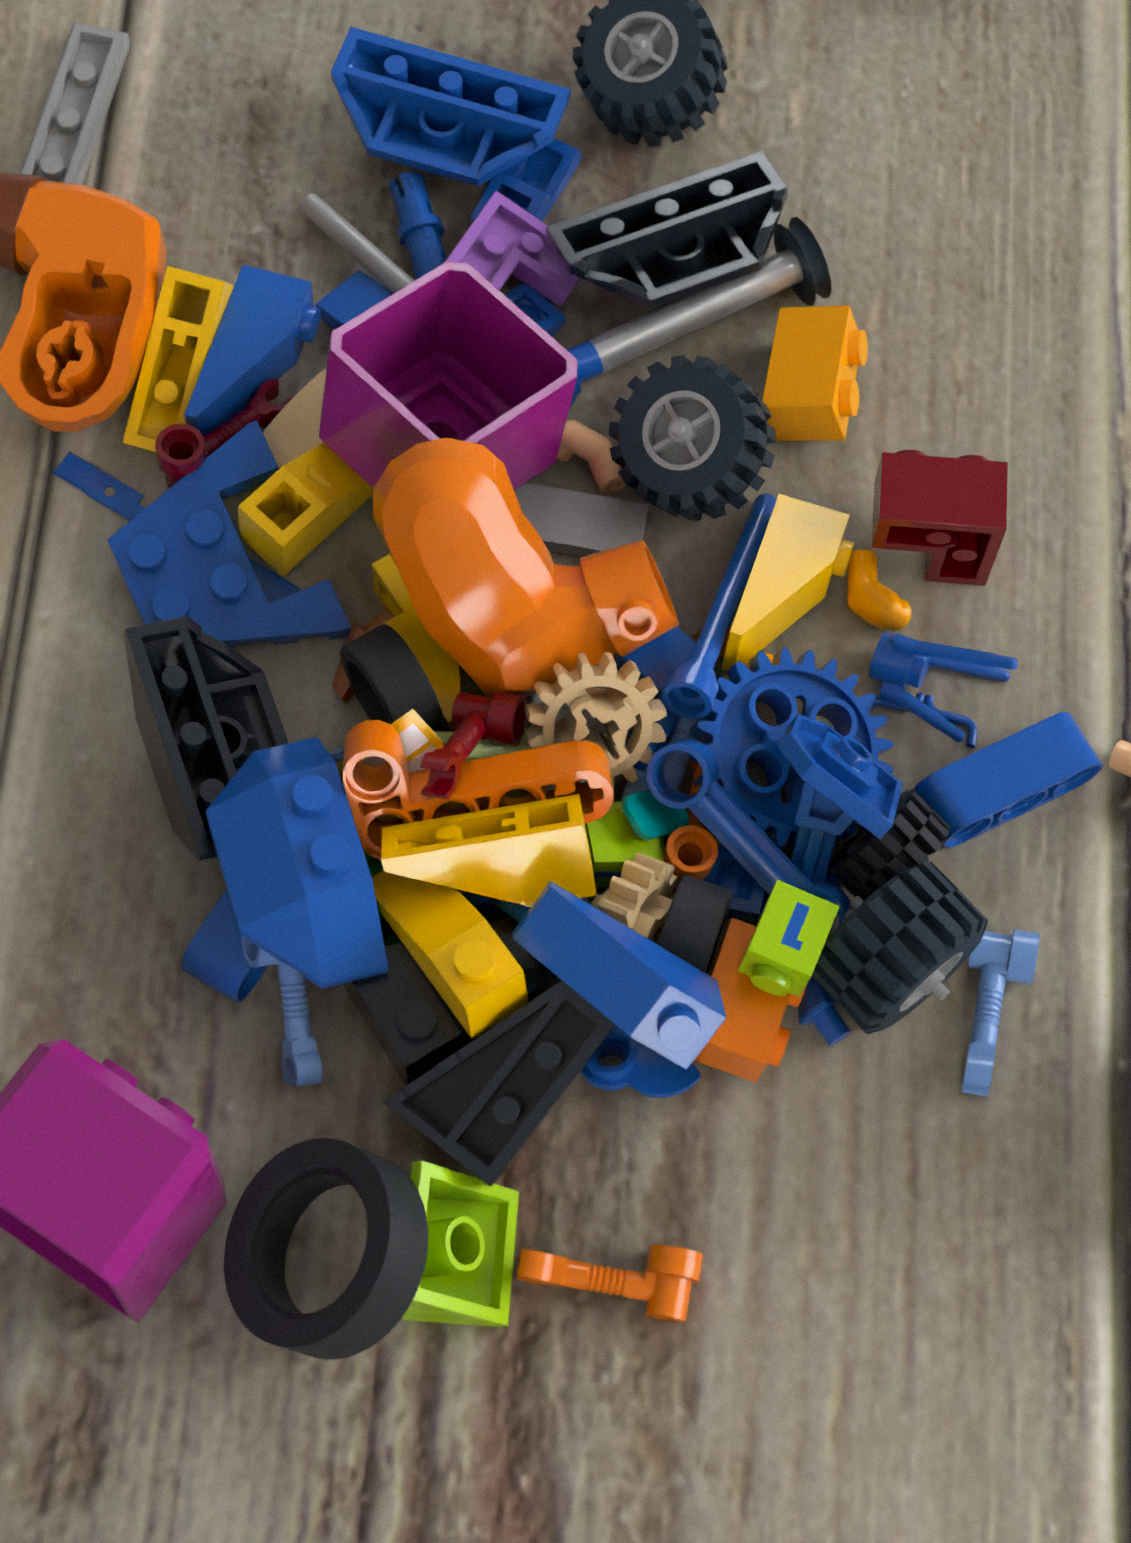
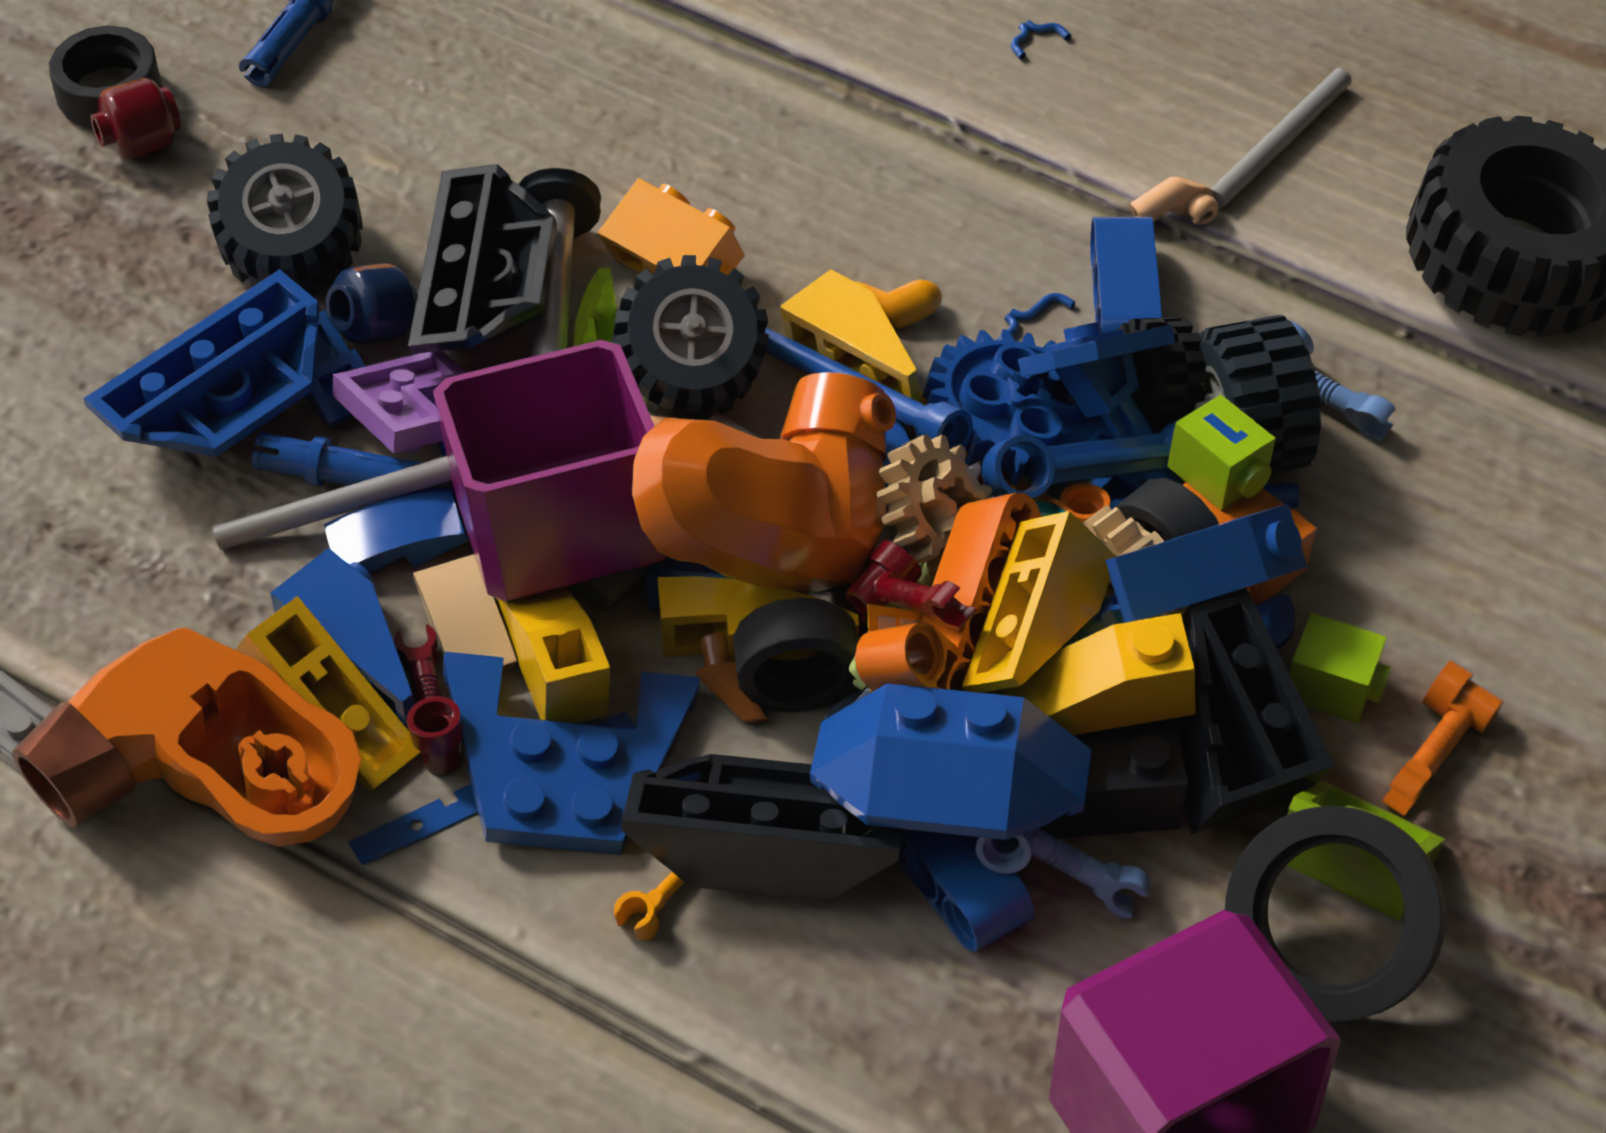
camera: 60 degrees left, 15 degrees down
blue plant [869,631,1018,742] -> none
dark red brick [872,450,1008,586] -> none
none -> dark blue head [326,263,418,344]
none -> clear neon green slope [574,267,617,346]
none -> light orange hand [614,872,685,941]
none -> lime brick [1289,612,1392,724]

